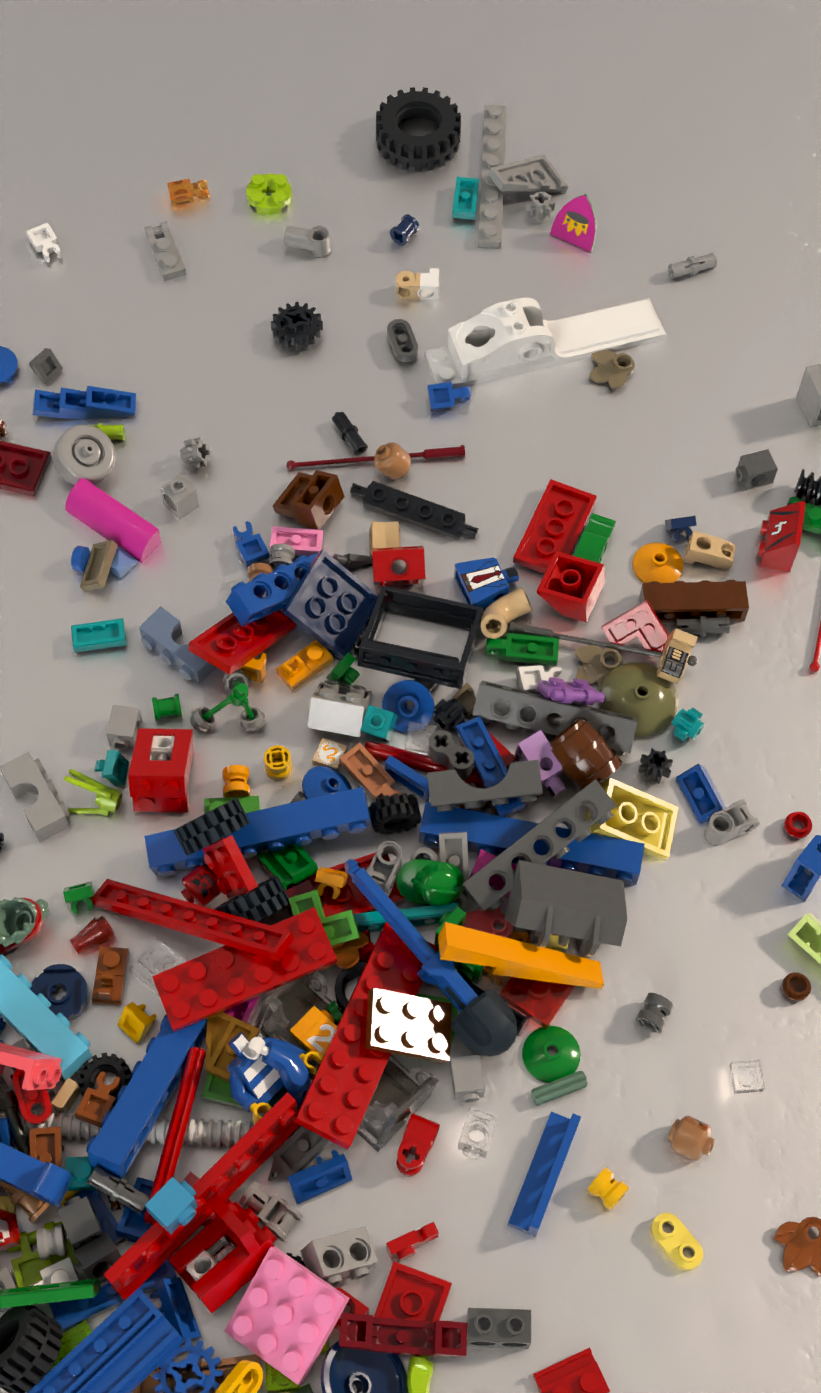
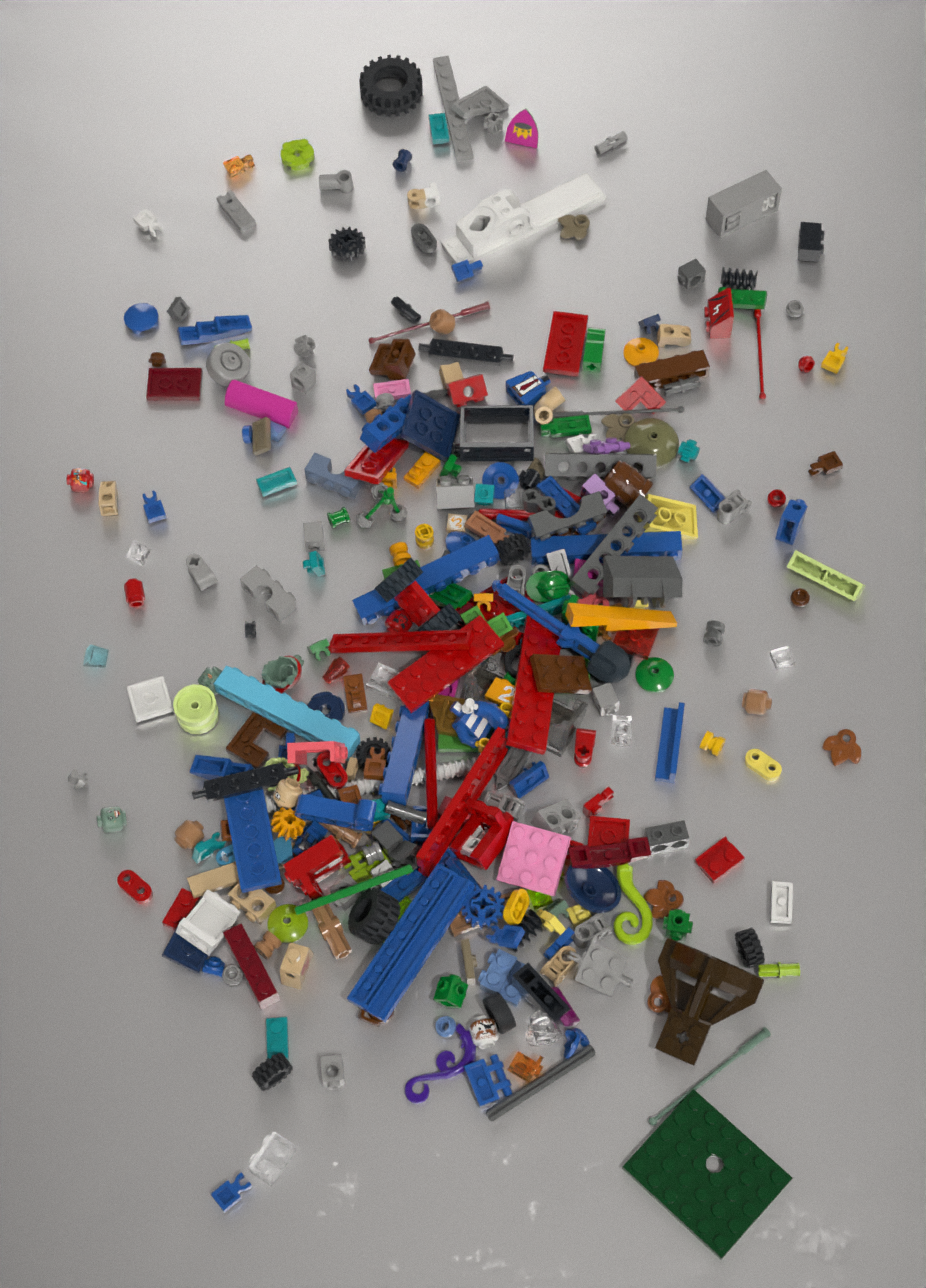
camera: 10 degrees left, 0 degrees up
lime plant [64,769,123,817] -> none
red brick [128,728,194,813] -> none
dark azure brick [145,1177,198,1234] -> none
sand green axle [531,1071,588,1105] -> none
red slope [537,551,605,623] -> none
black gear [638,748,673,784] -> none
tan leg [656,628,698,684] -> none

